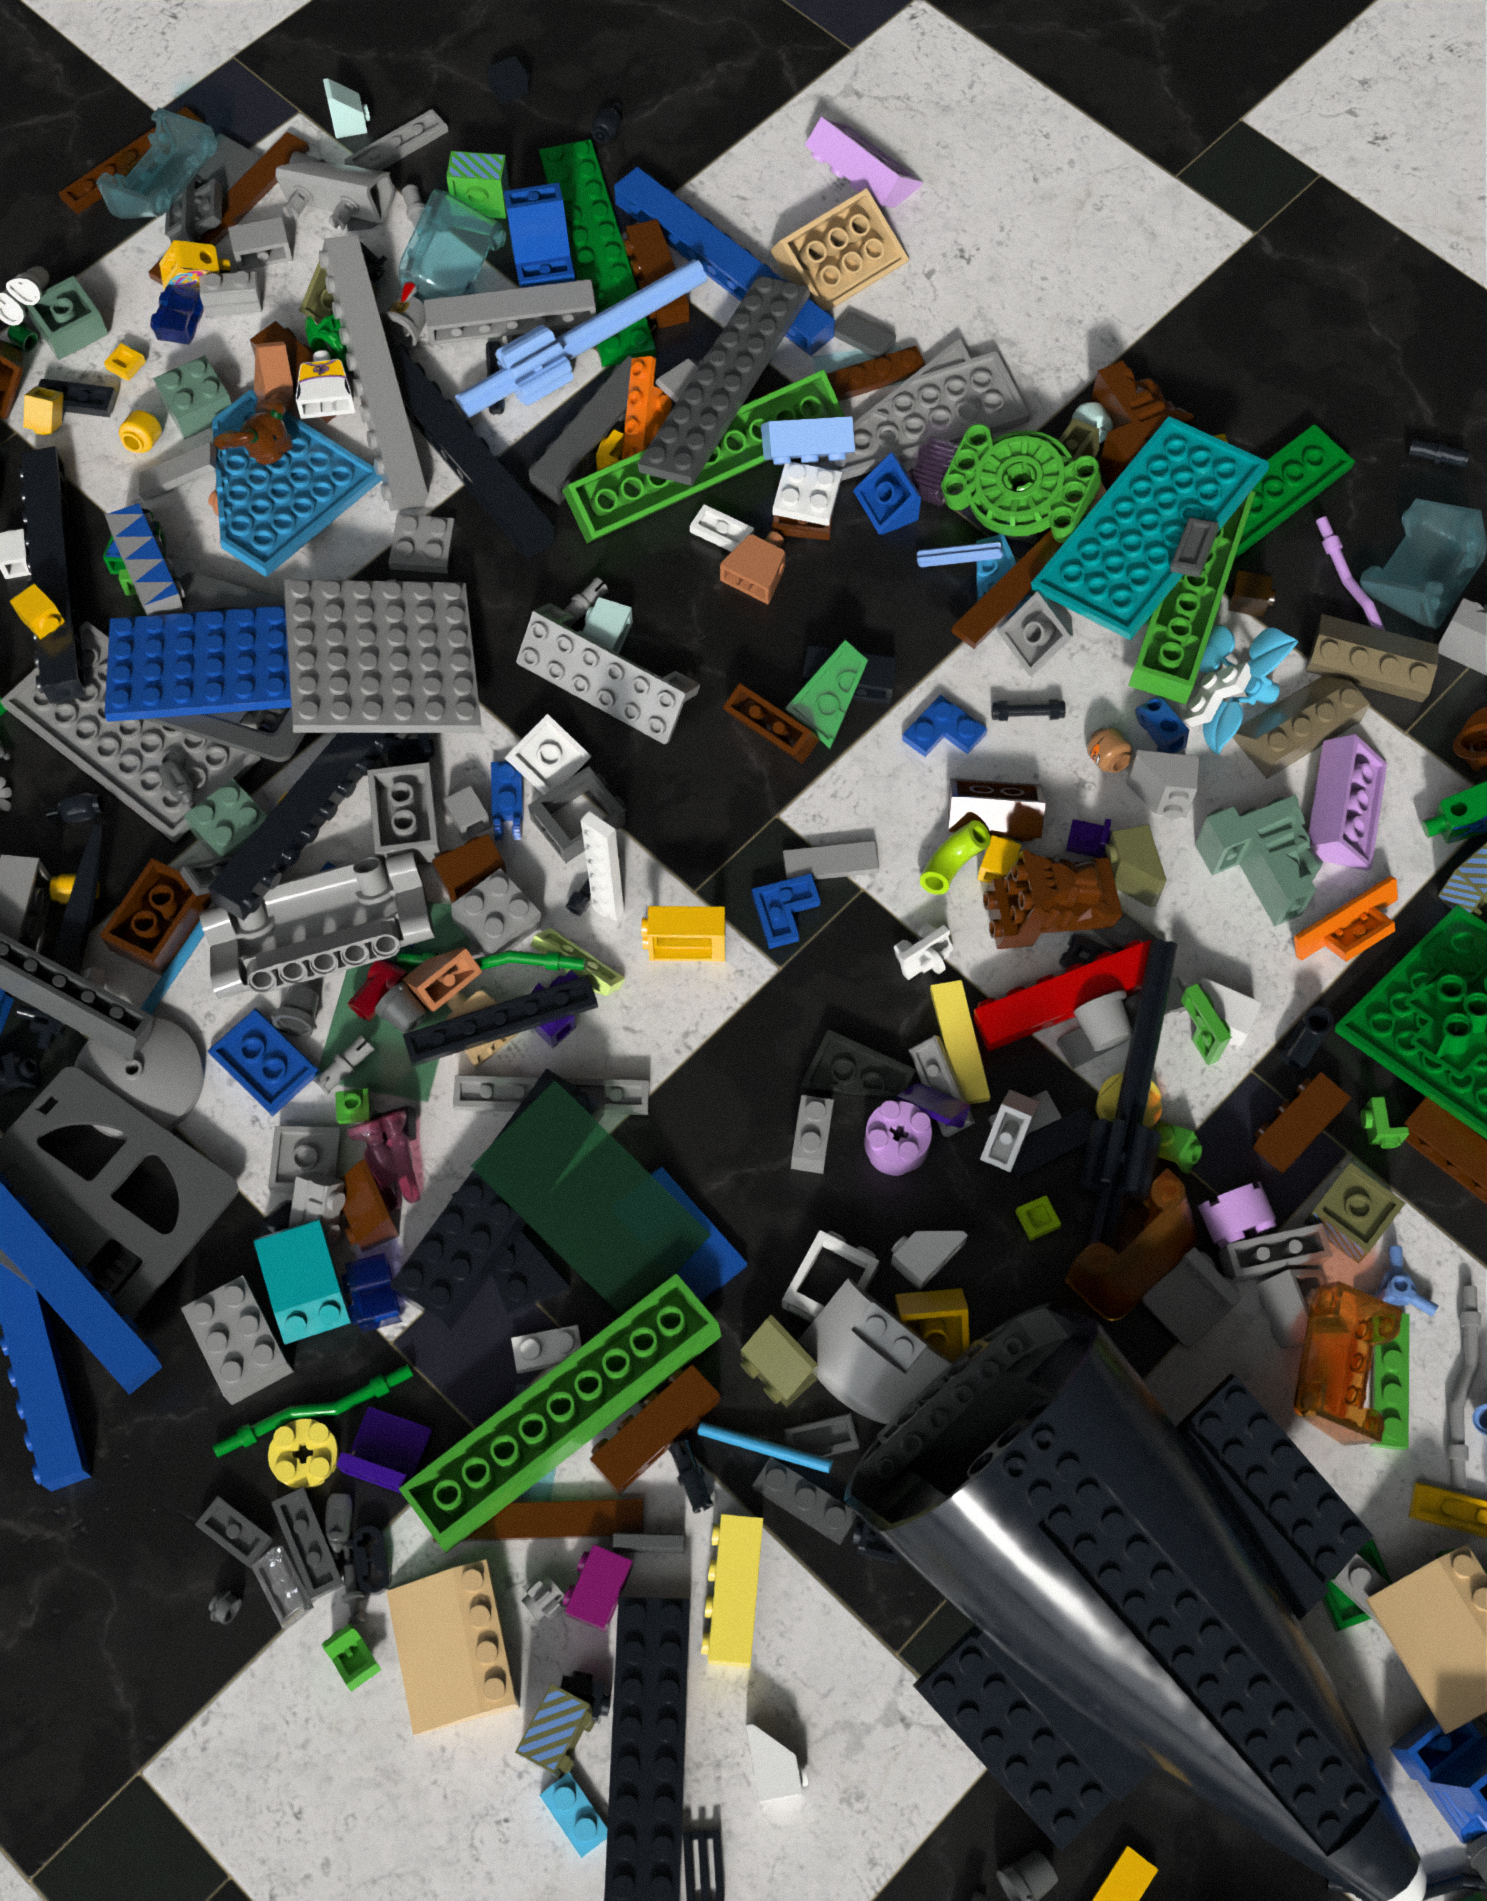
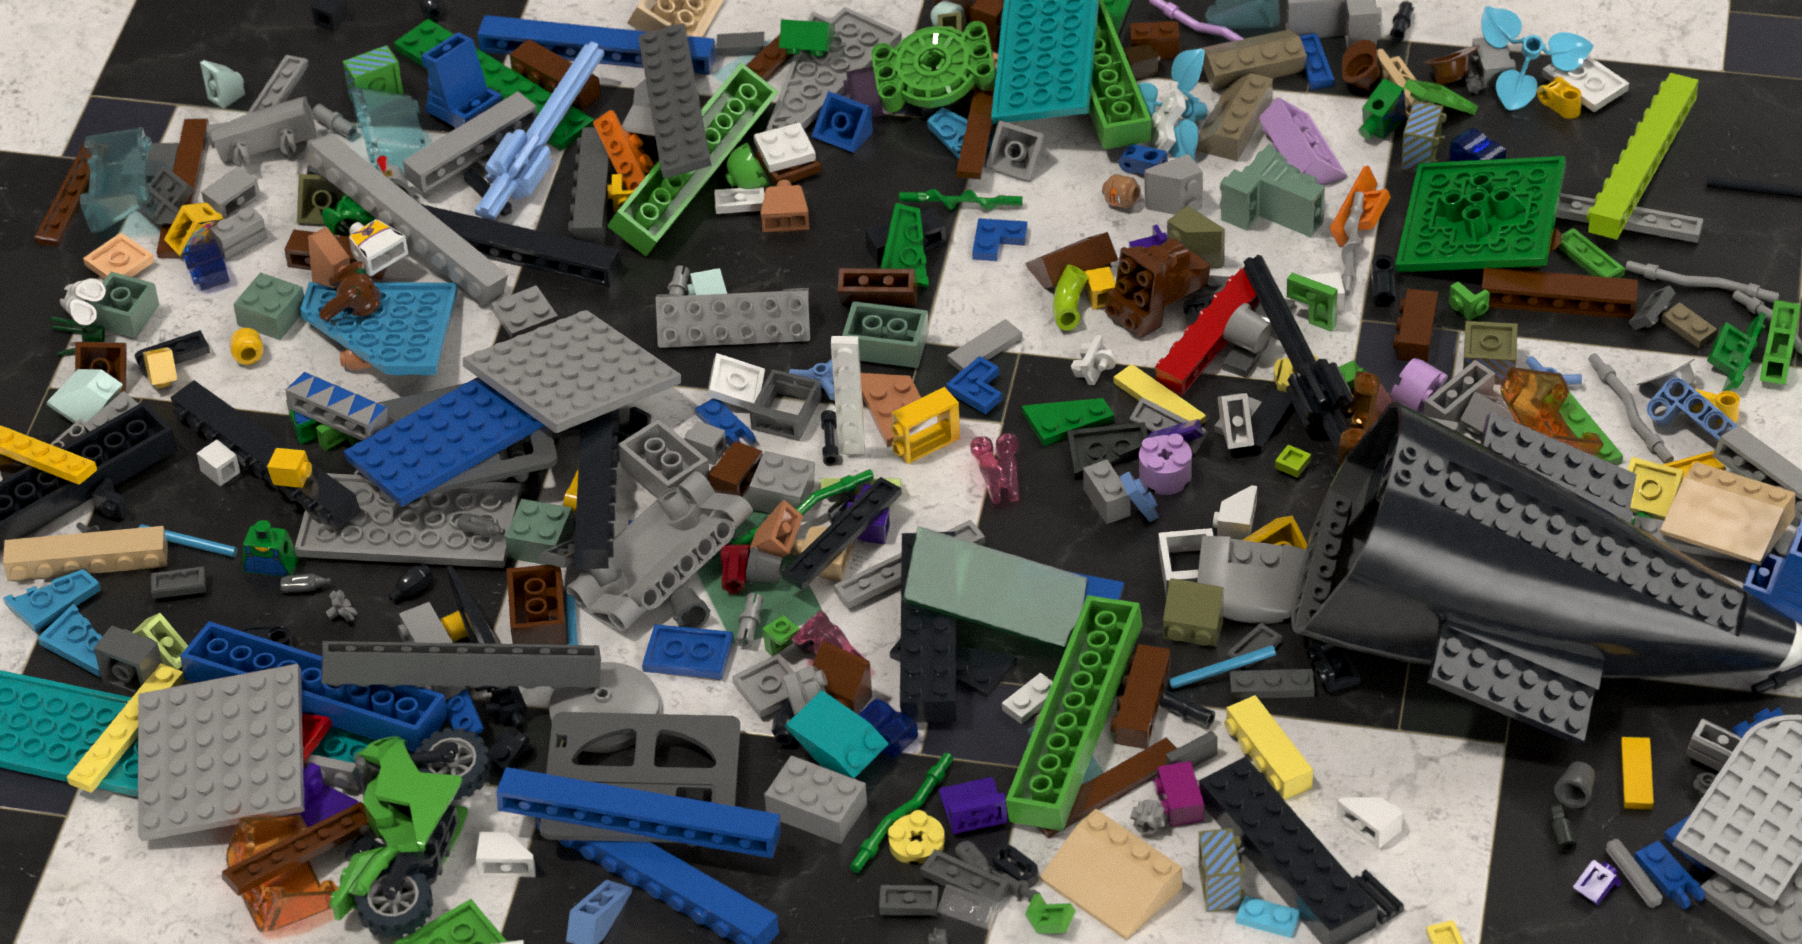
camera: 30 degrees left, 20 degrees down
yellow plate [104,343,146,381] -> none
light grey tile [138,442,216,500] -> none
light blue brick [761,416,855,465] -> none
medium blue axle [917,541,1003,567] -> none
black bar [991,699,1066,721] -> none
dark grey tile [1170,517,1219,577] -> none
none -> light nougat plate [83,233,155,279]
none -> bright green cylinder [725,143,771,189]
none -> green slope [779,19,835,56]
none -> medium blue piece [789,359,835,400]
none -> black arm [828,495,852,524]
none -> sand green brick [842,302,929,368]
none -> nougat wing [861,373,921,447]
none -> green piece [899,189,1023,210]
none -> clear pink piece [970,433,1019,504]
none -> green wing [1022,398,1114,446]
none -> medium blue plate [1120,471,1159,523]
none -> reddish brown slope [1128,21,1180,59]
none -> blue tile [1300,33,1334,90]
none -> light grey piece [1341,191,1364,296]
none -> light yellow plate [1627,457,1683,520]

